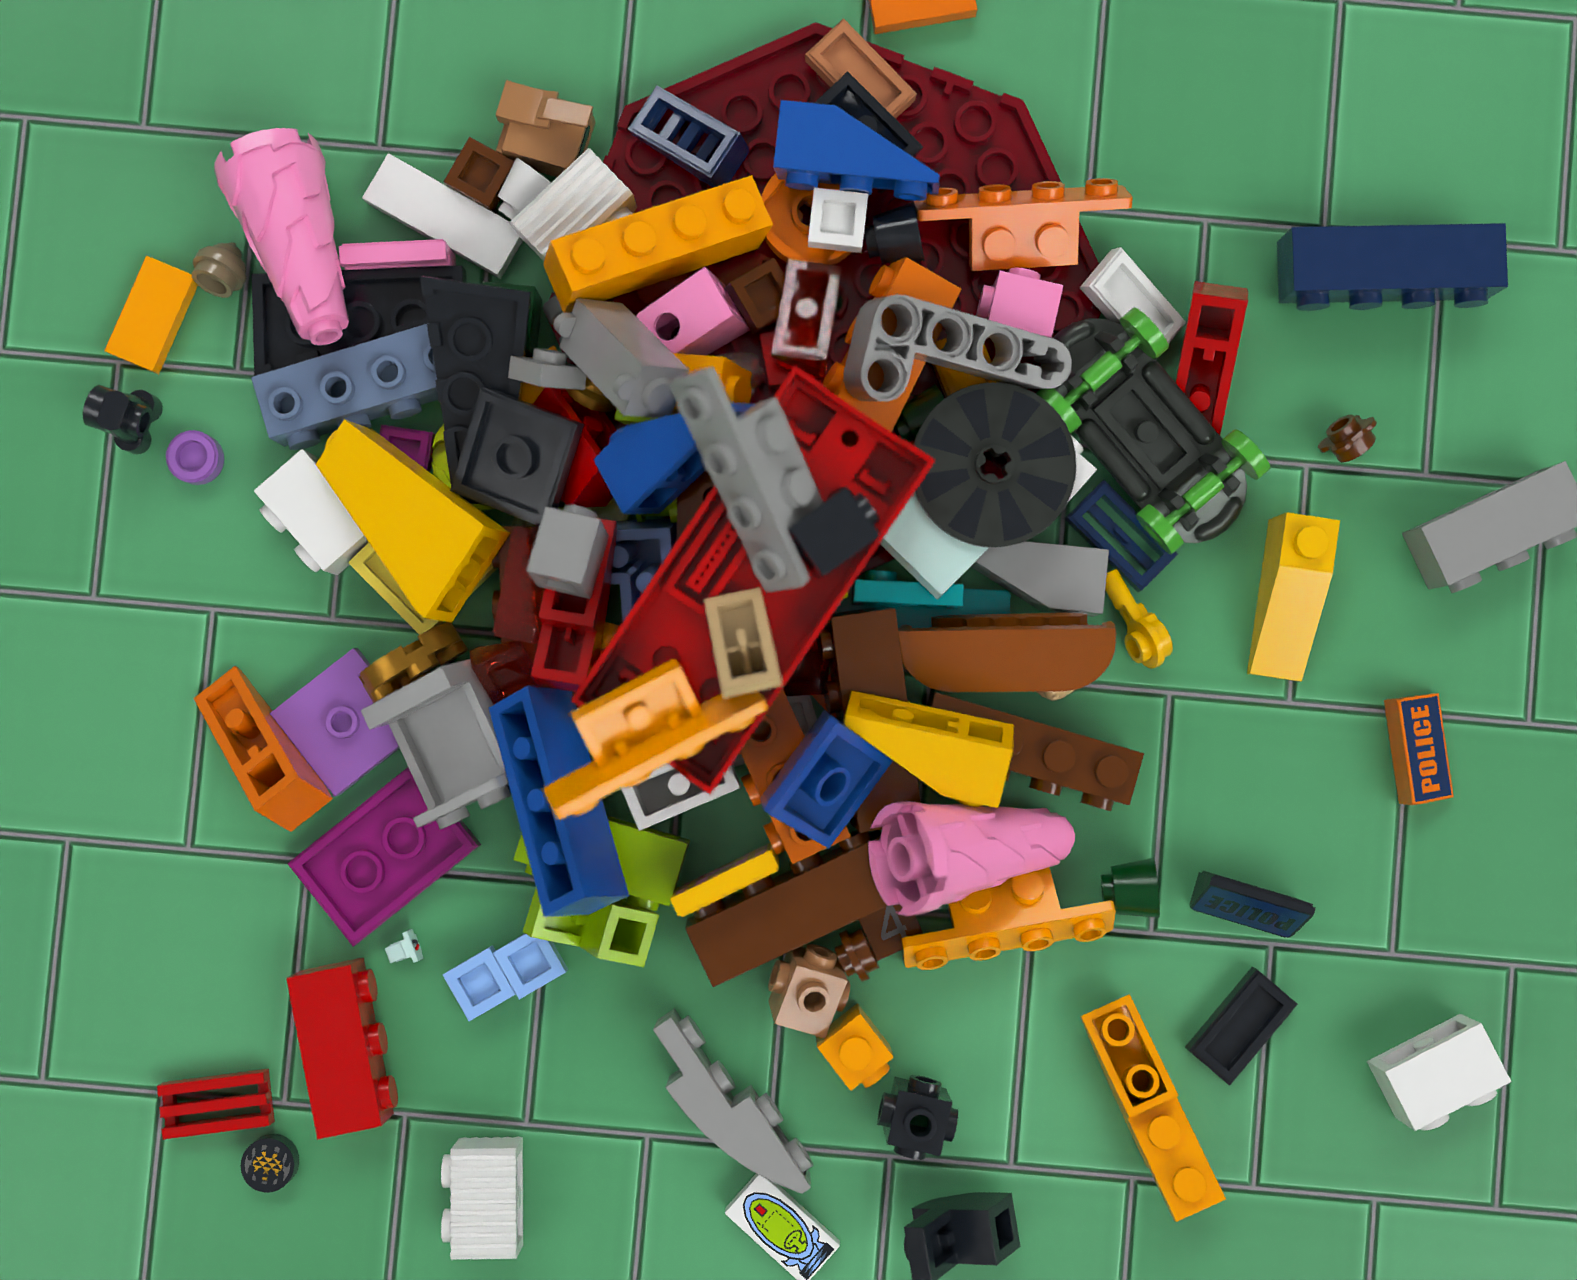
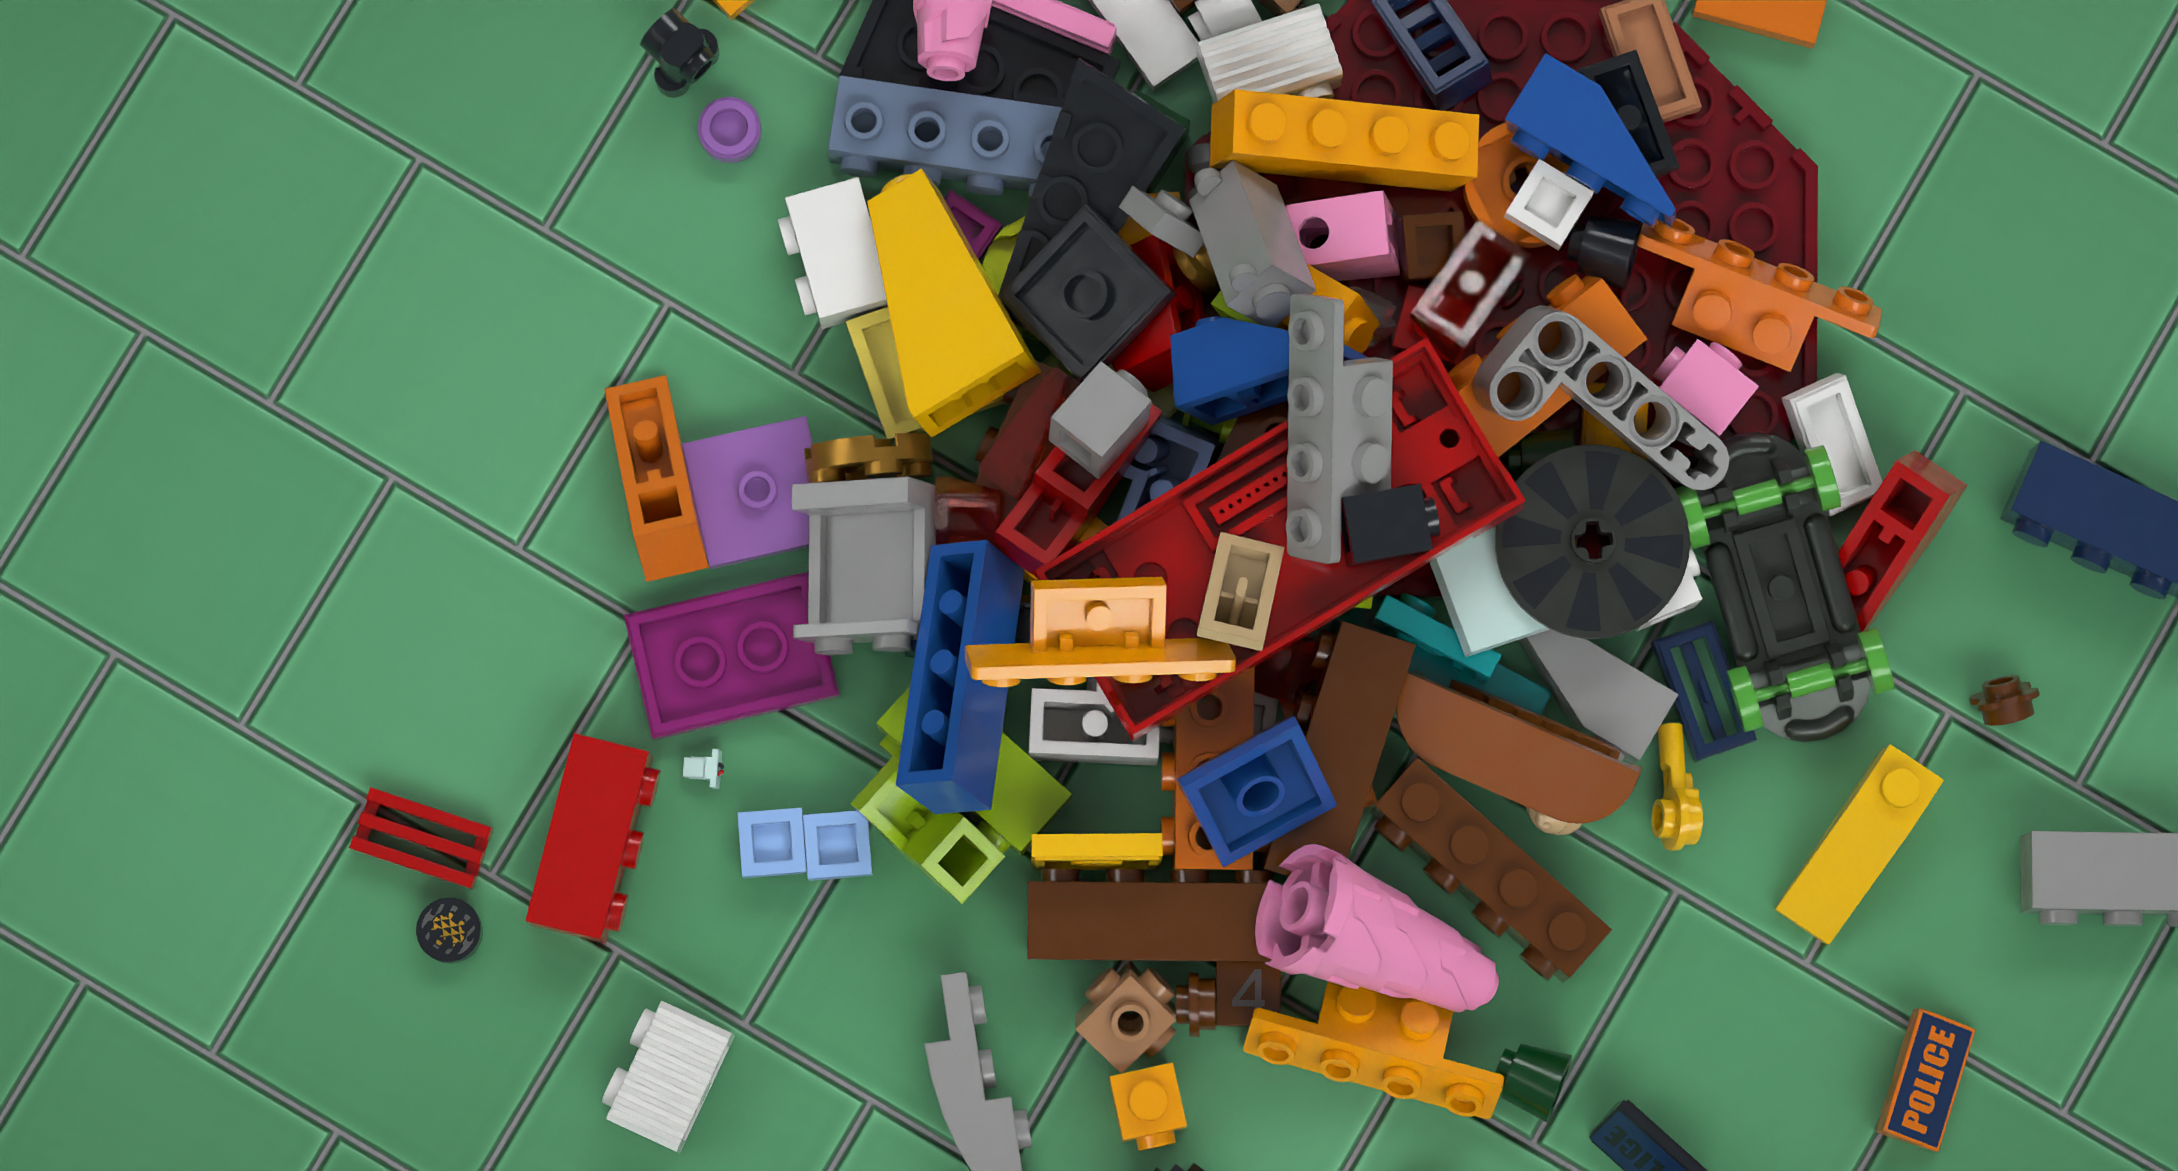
camera: 25 degrees right, 5 degrees down
yellow slope [844,691,1014,808] -> none

